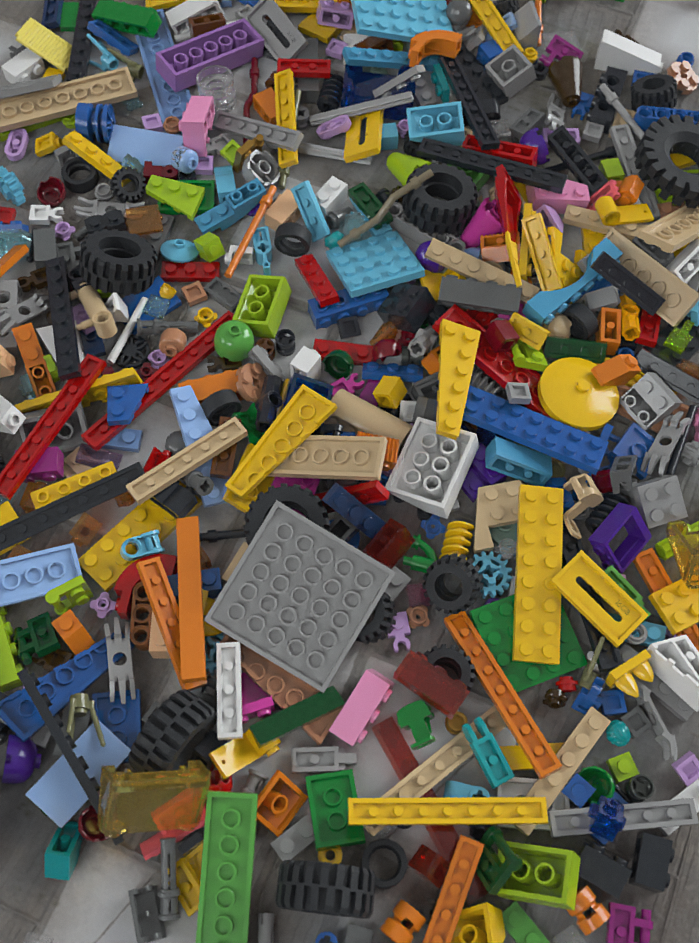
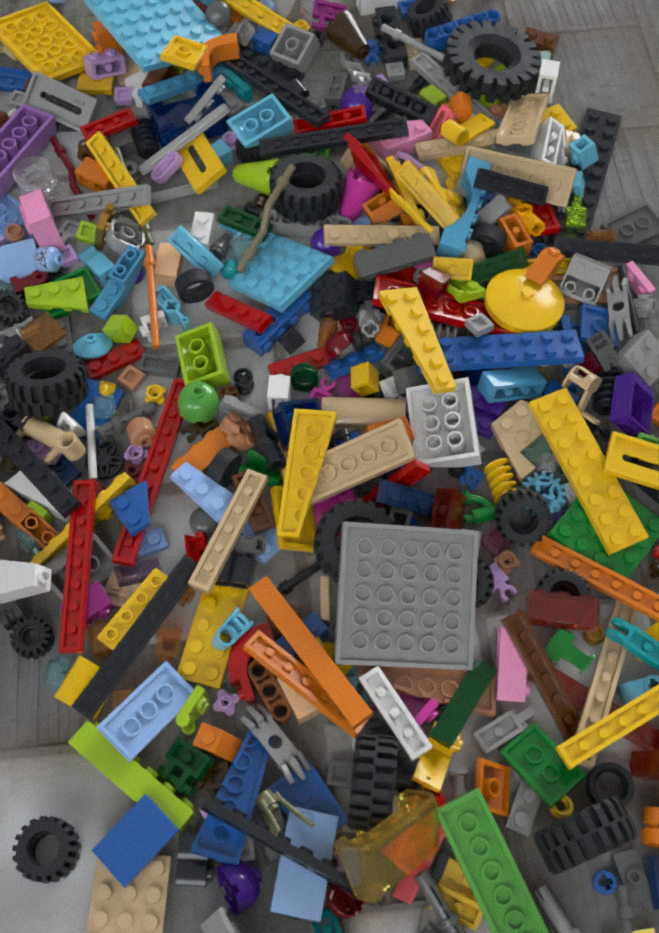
camera: 25 degrees left, 0 degrees up
none -> yellow tile [160,35,208,71]
none -> reddish brown tile [500,609,580,741]

